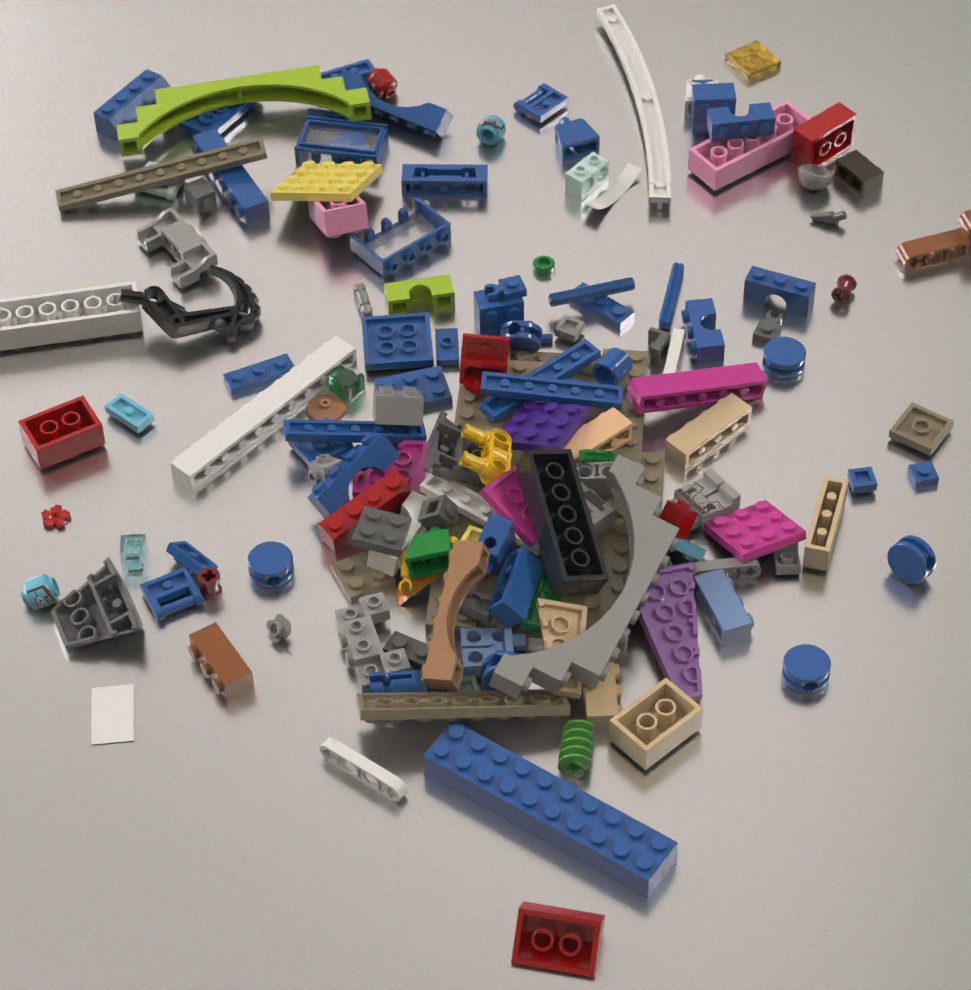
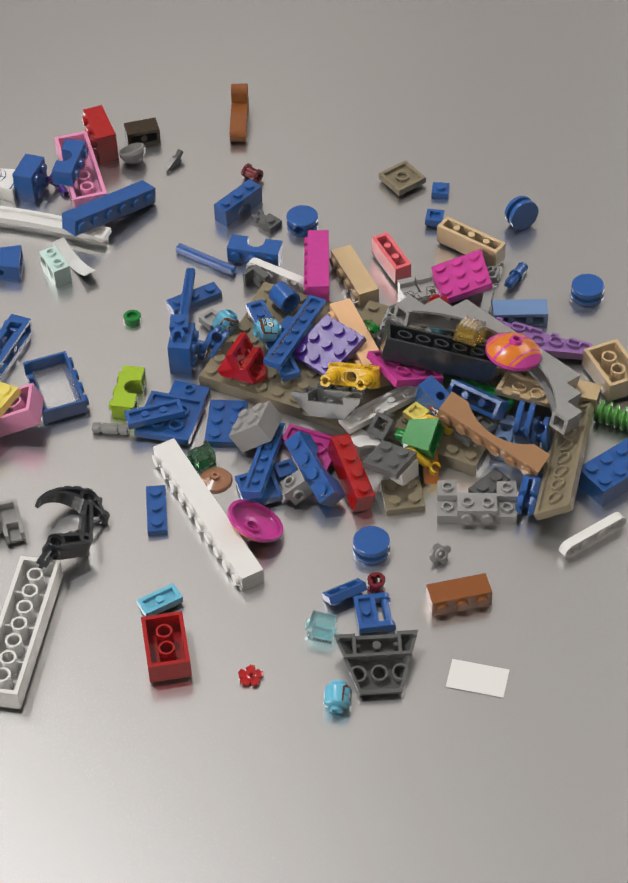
camera: 70 degrees left, 0 degrees up
none -> blue brick [62,180,156,236]
none -> blue plate [124,398,184,430]
none -> medium azure head [212,309,239,336]
none -> dark pink dish [227,499,283,543]
none -> medium azure head [253,318,282,342]
none -> coral brick [372,232,411,285]
none -> clear yellow brick [453,315,488,347]
none -> dish [485,332,542,371]
none -> blue axle [504,262,528,289]
none -> blue head [512,400,536,438]

